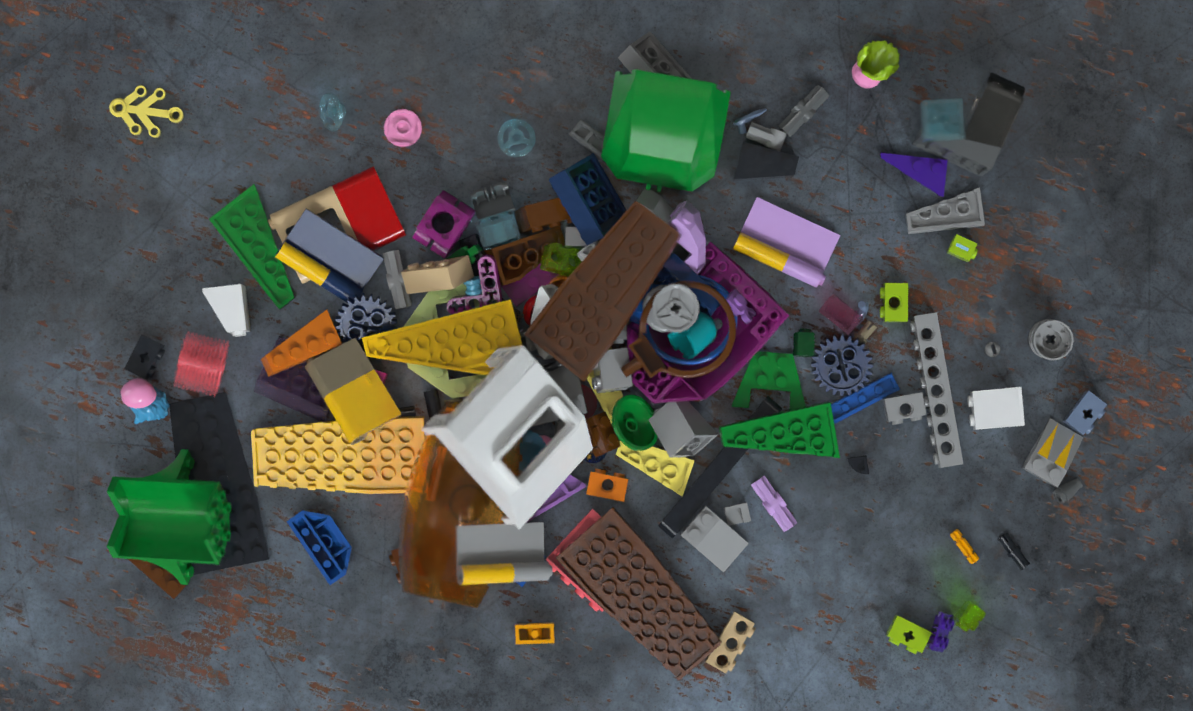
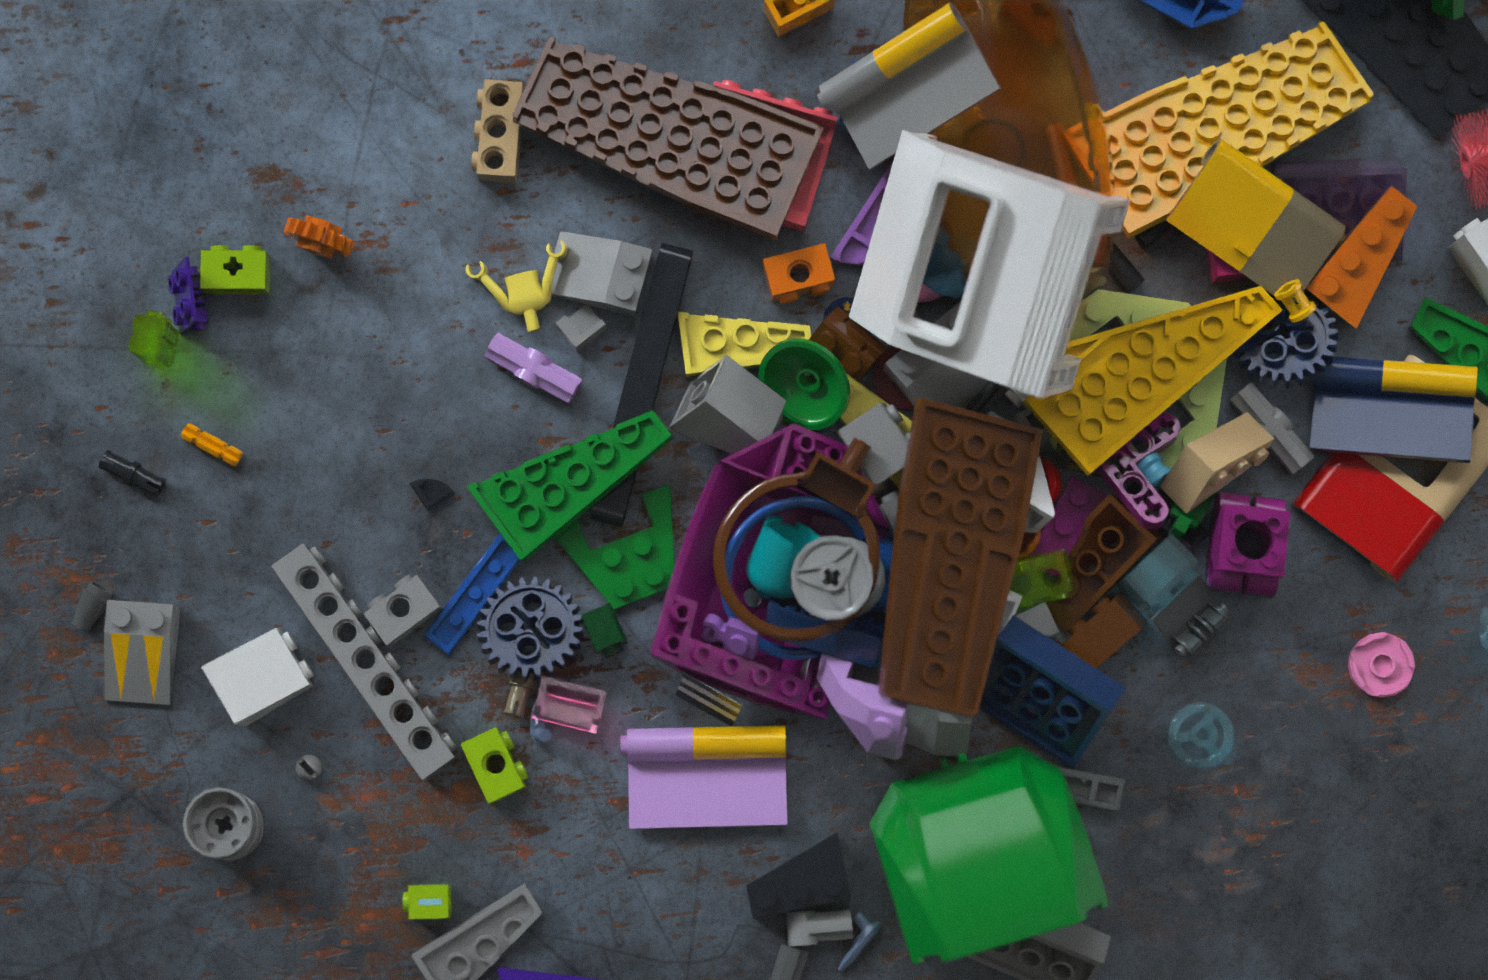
camera: 155 degrees right, 5 degrees down
sand blue brick [1063,390,1107,435] -> none
none -> orange gear [283,215,355,259]
none -> light yellow piece [466,240,568,333]
none -> black sticker [675,673,742,726]
none -> yellow bush [1274,279,1316,323]

